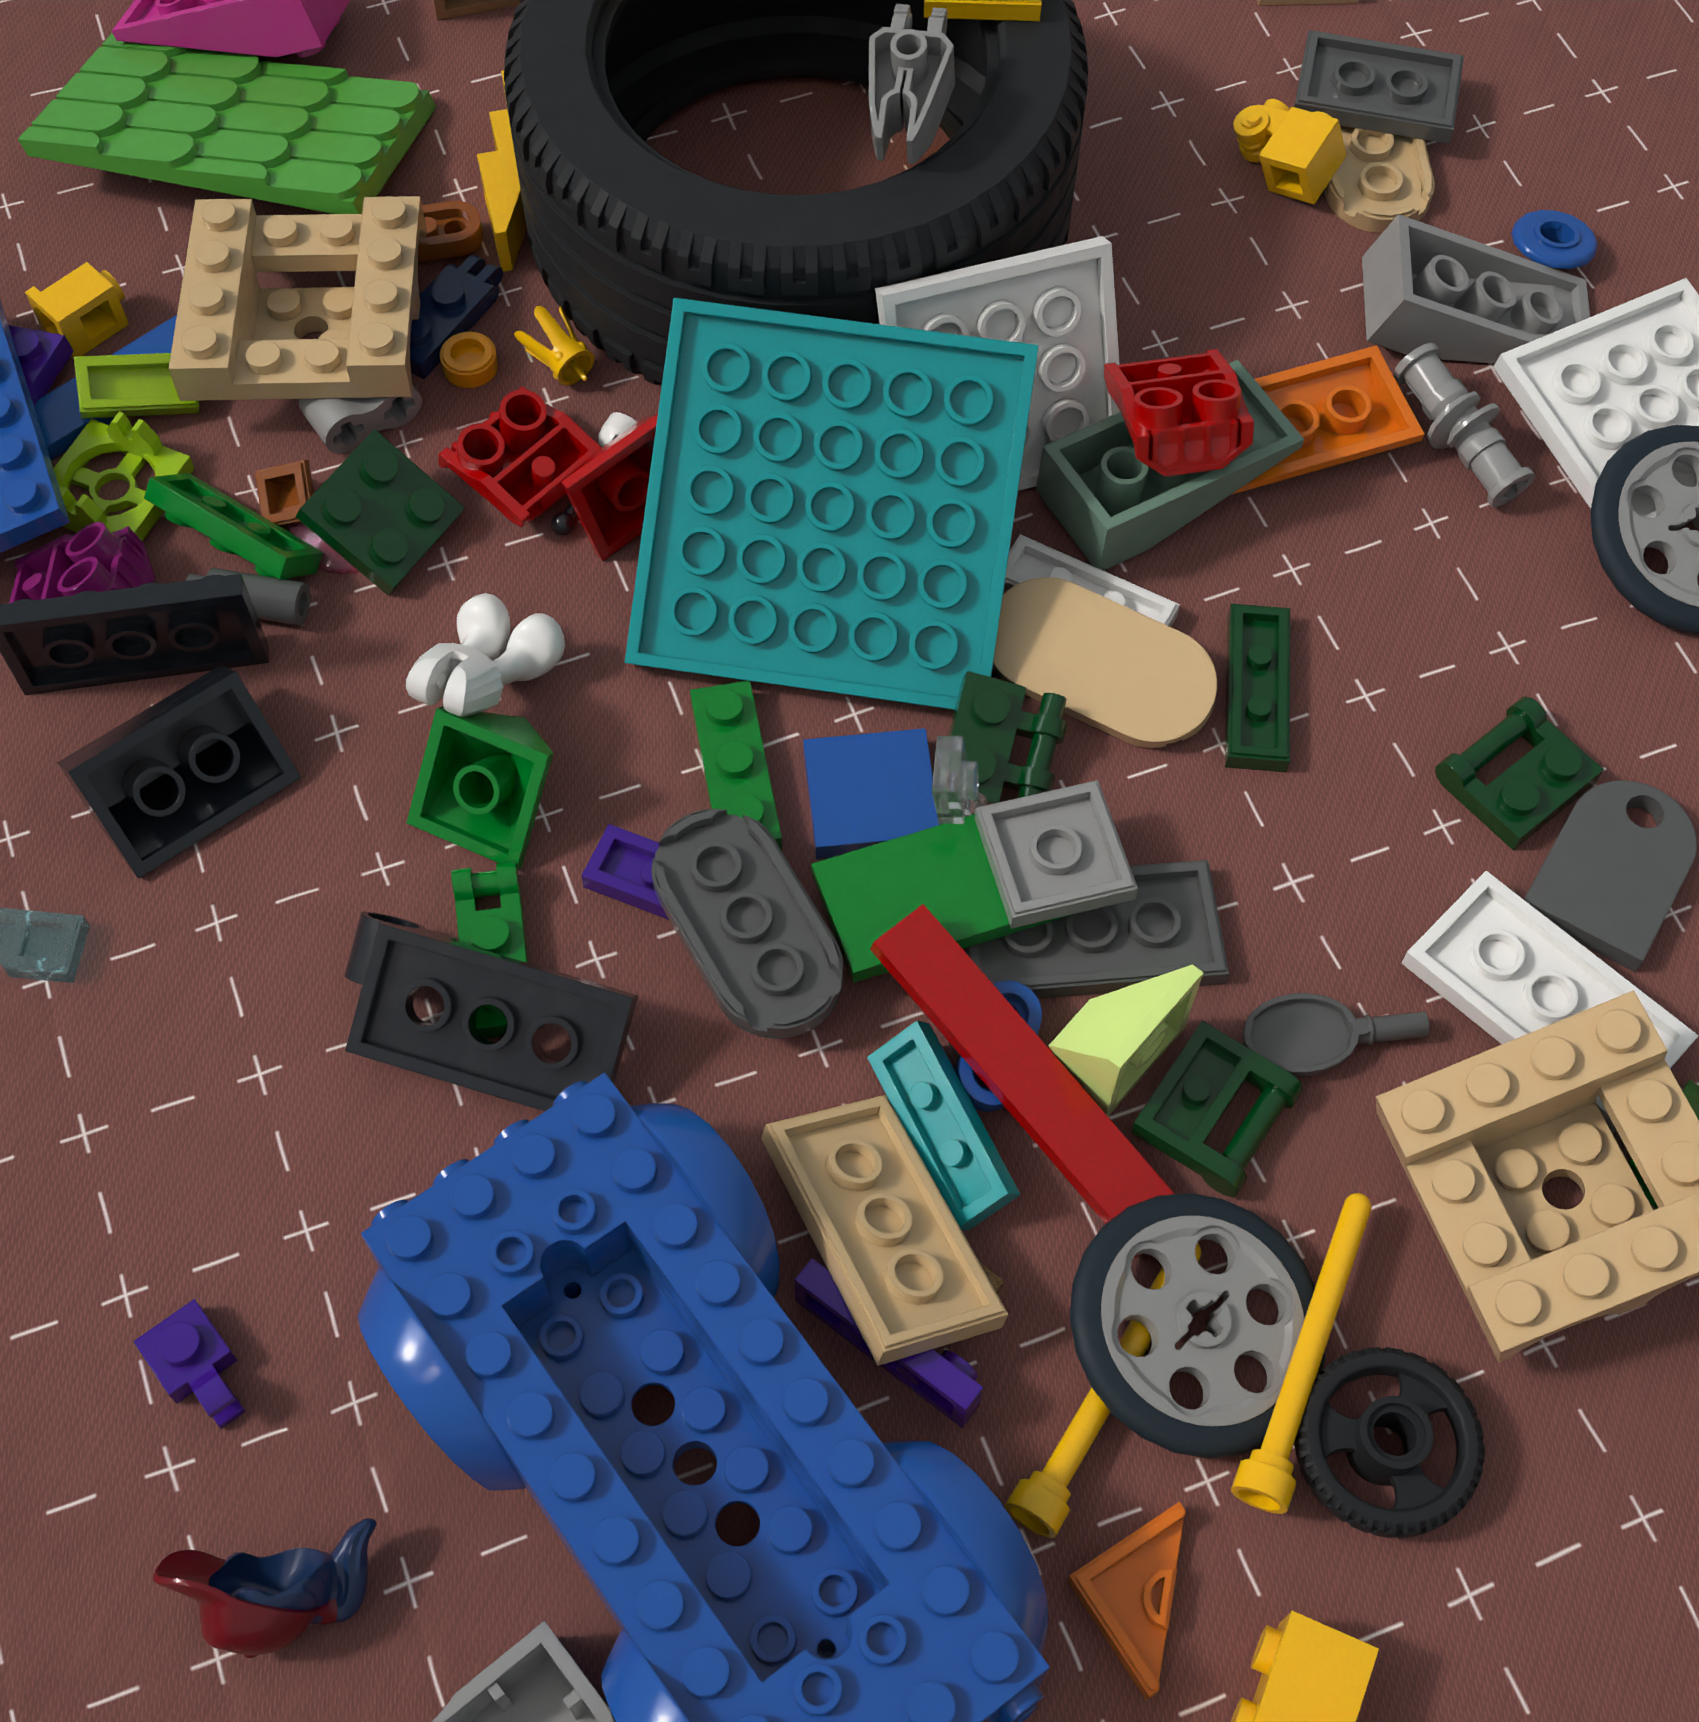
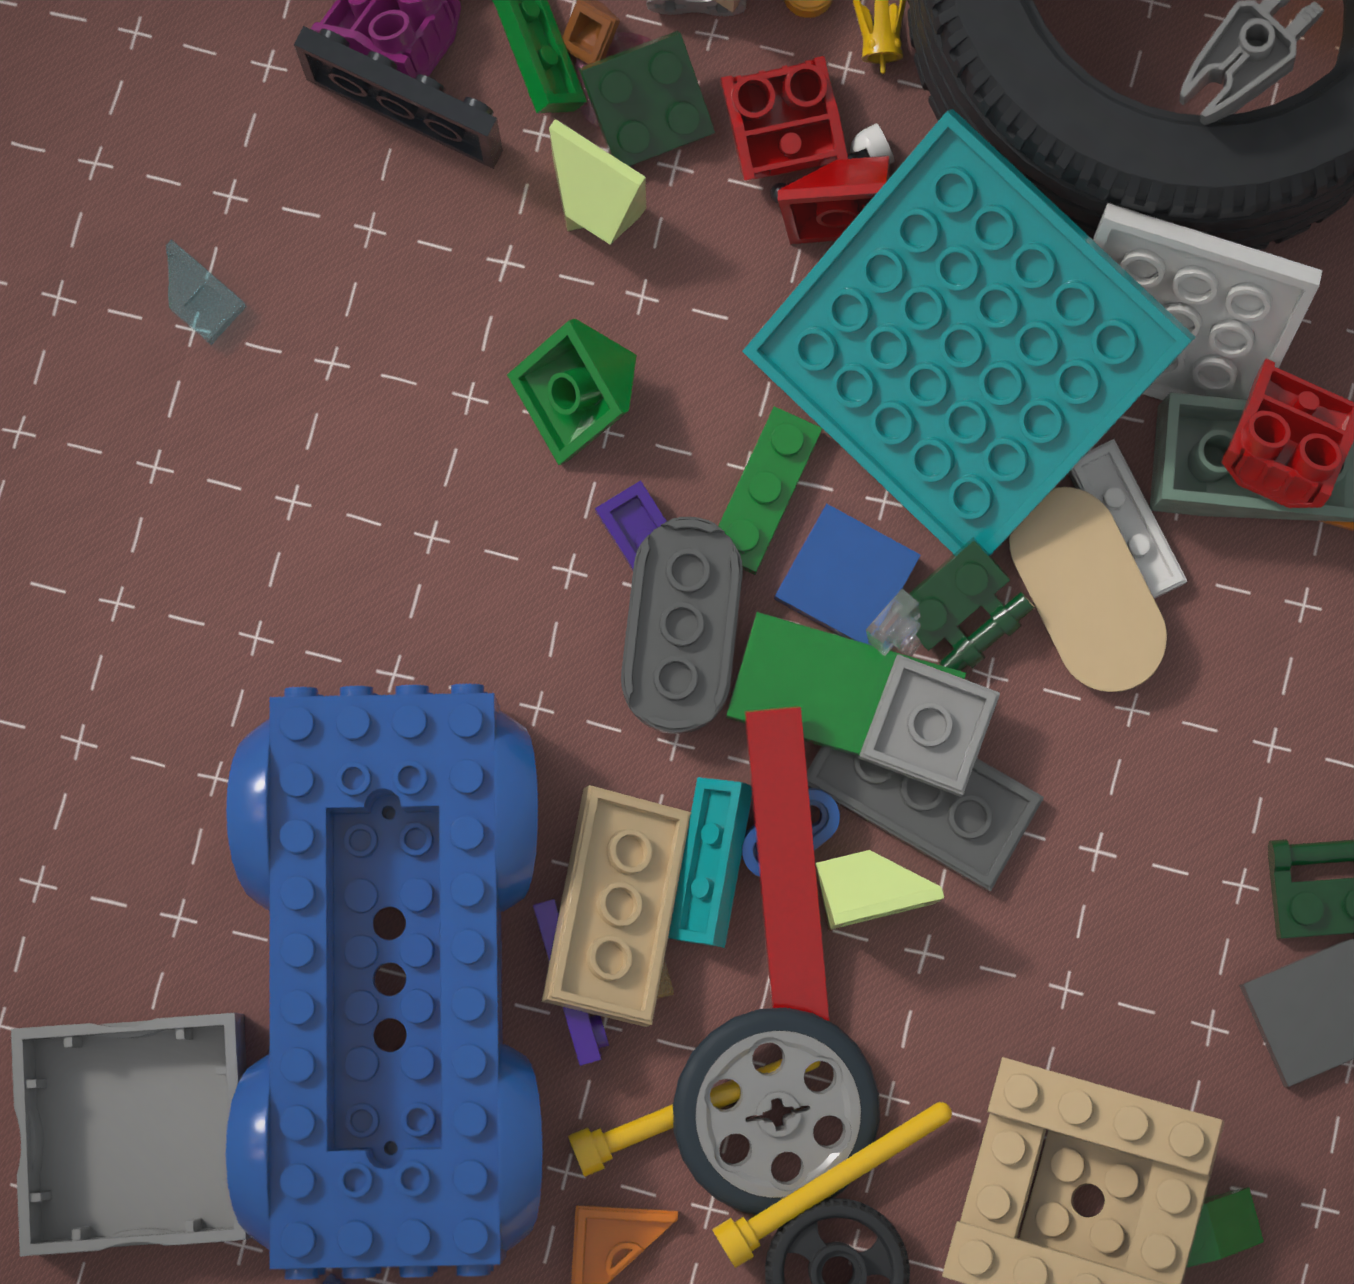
camera: 35 degrees right, 20 degrees up
black slope [57,665,301,878] -> none
dark purple plate [133,1299,245,1429] -> none
hair [153,1518,377,1658] -> none
dark grey cylinder [186,567,311,626] -> none
black hinge [344,911,638,1111] -> none
white piece [406,593,565,717] -> none
green plate [451,861,529,1039] -> none
dark green plate [1131,1021,1303,1197] -> none
dark green tile [1225,603,1290,772] -> none
dark grey piece [1242,993,1430,1077] -> none
white plate [1401,871,1699,1133] -> none
none -> yellowish green slope [549,119,646,245]

